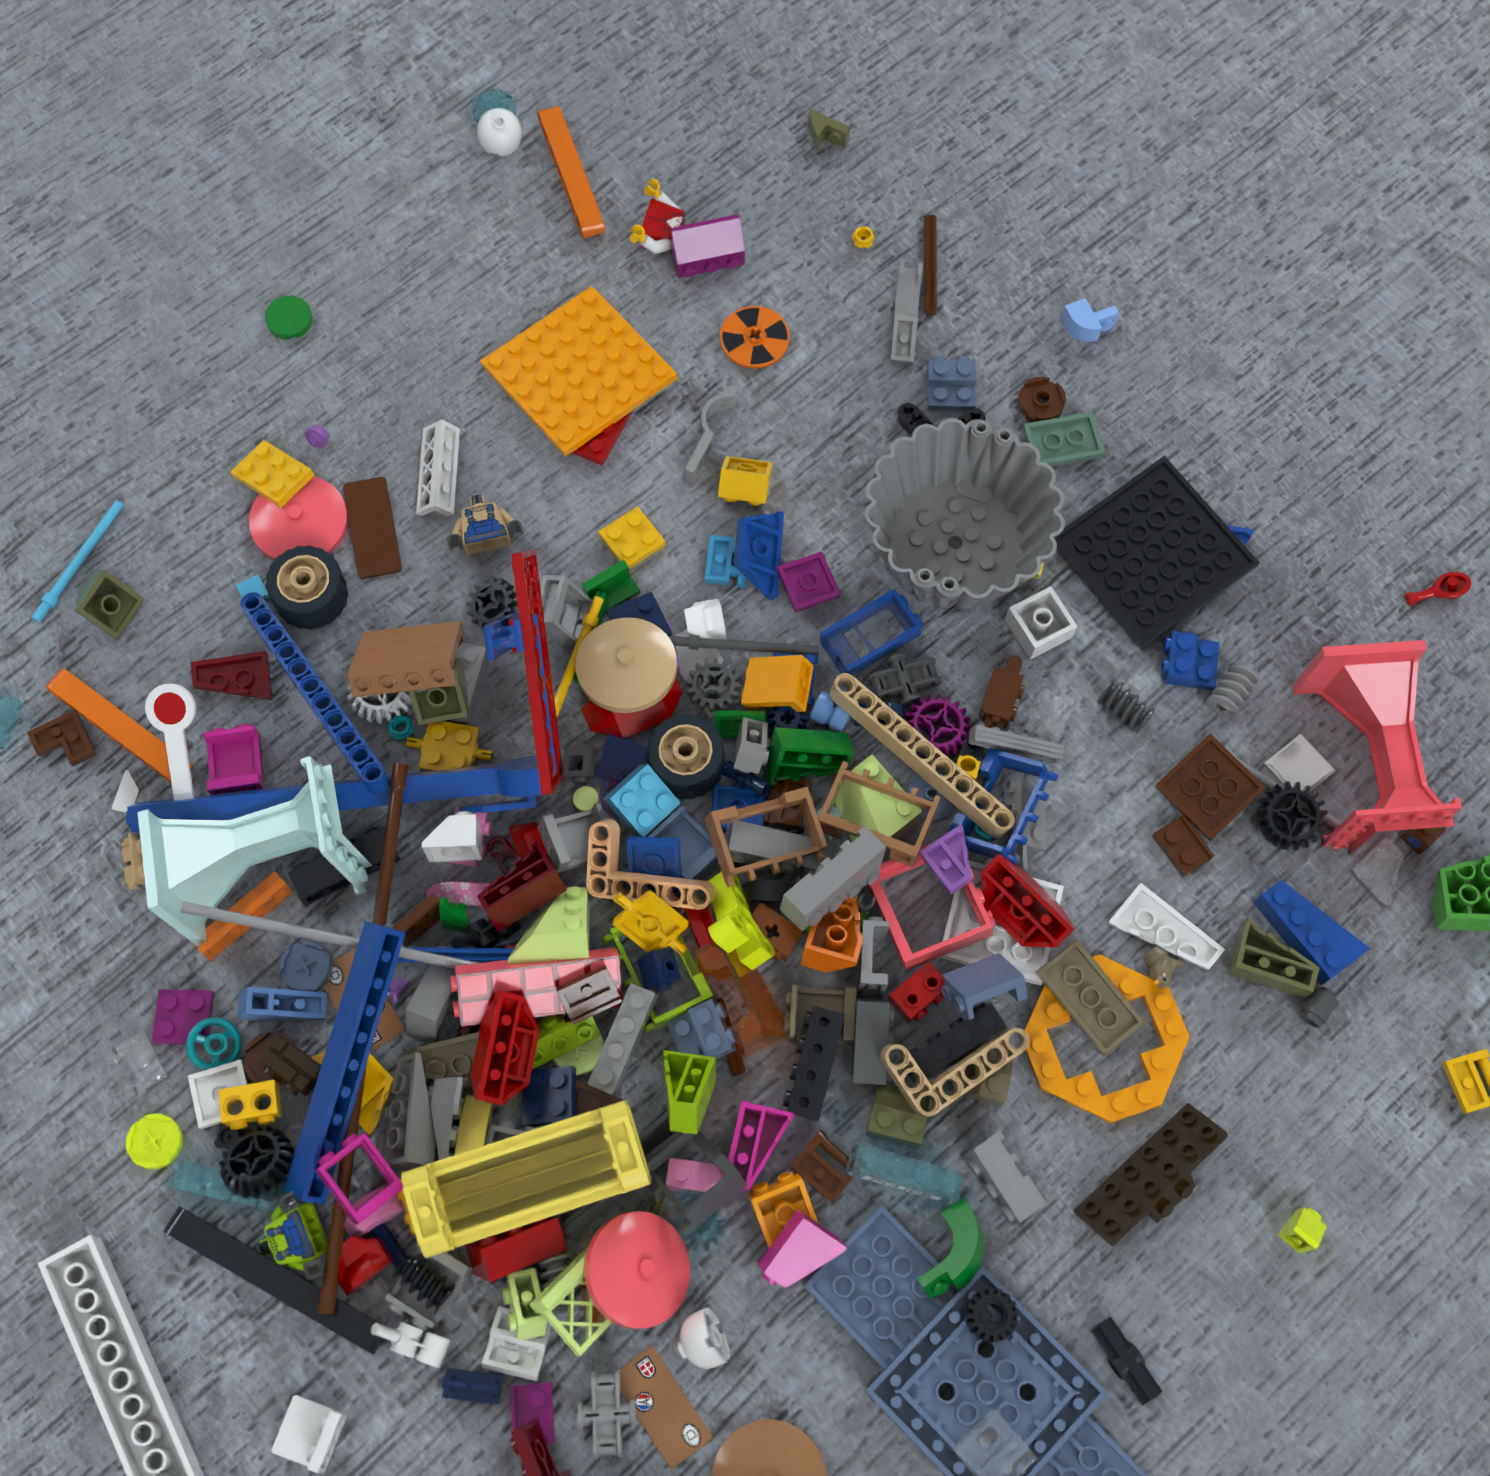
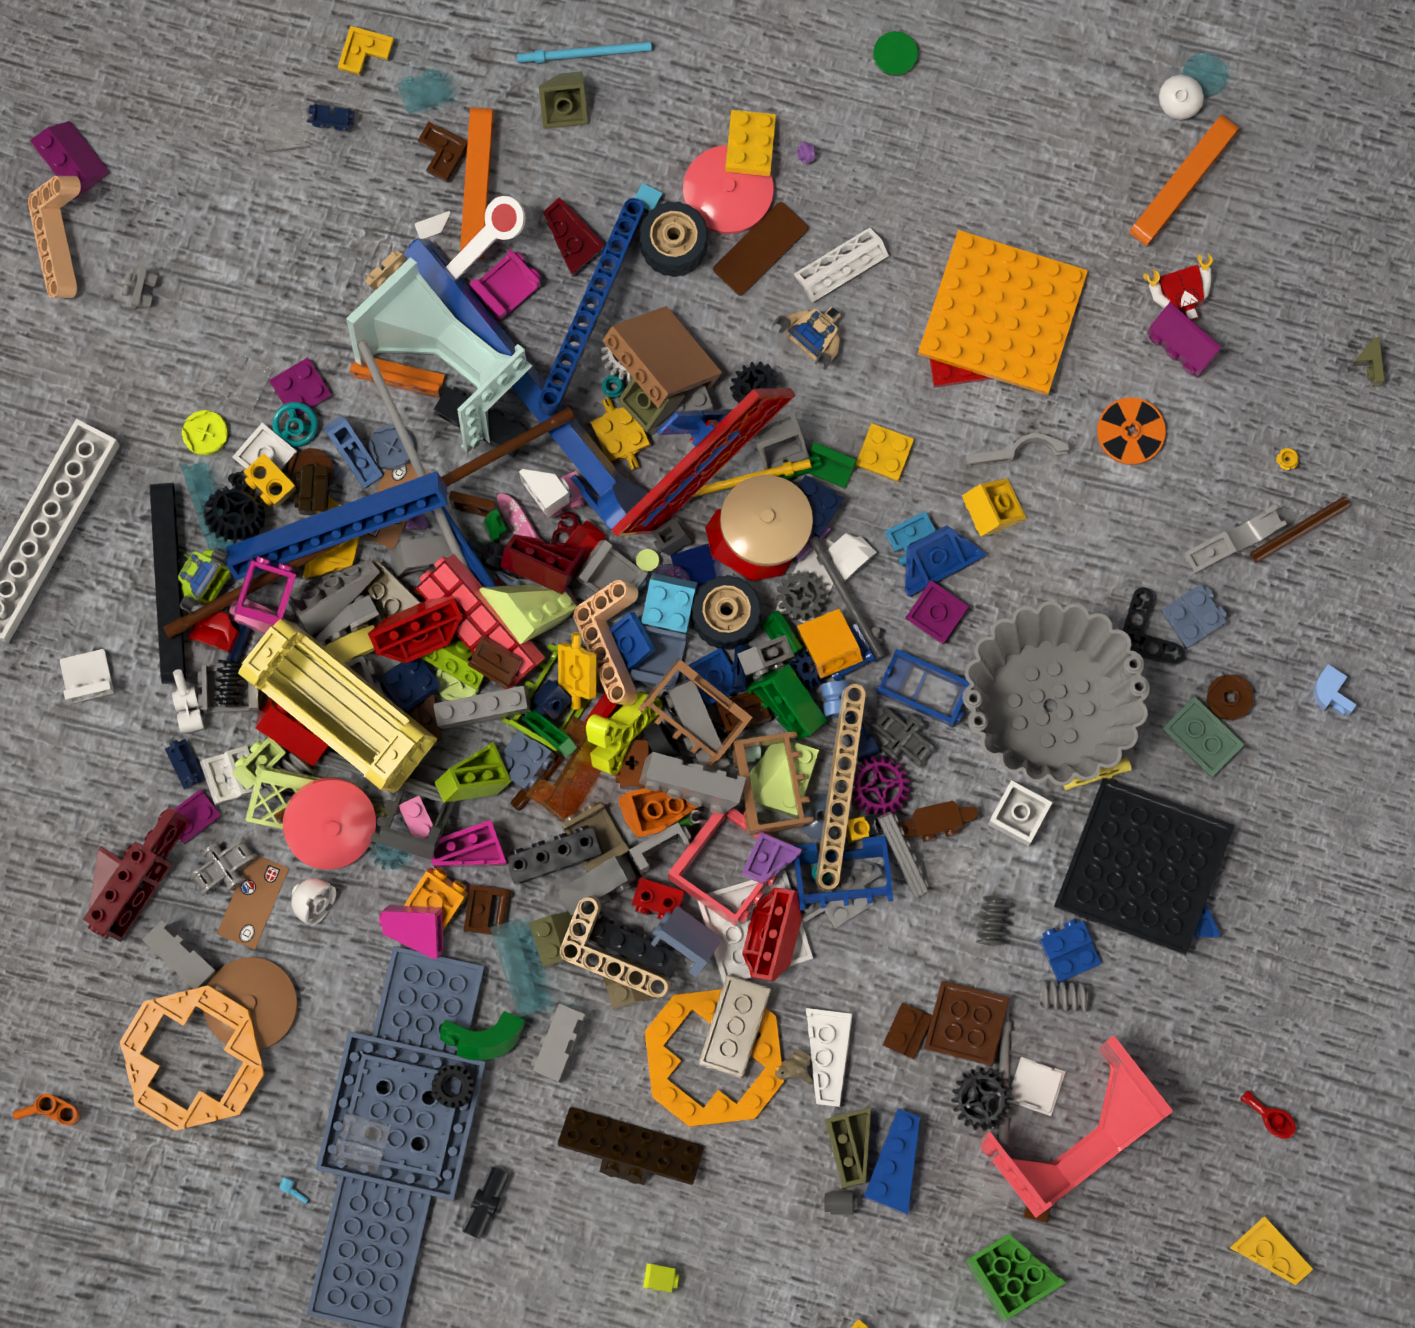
camera: 60 degrees right, 10 degrees up
none -> green piece [523,709,577,757]

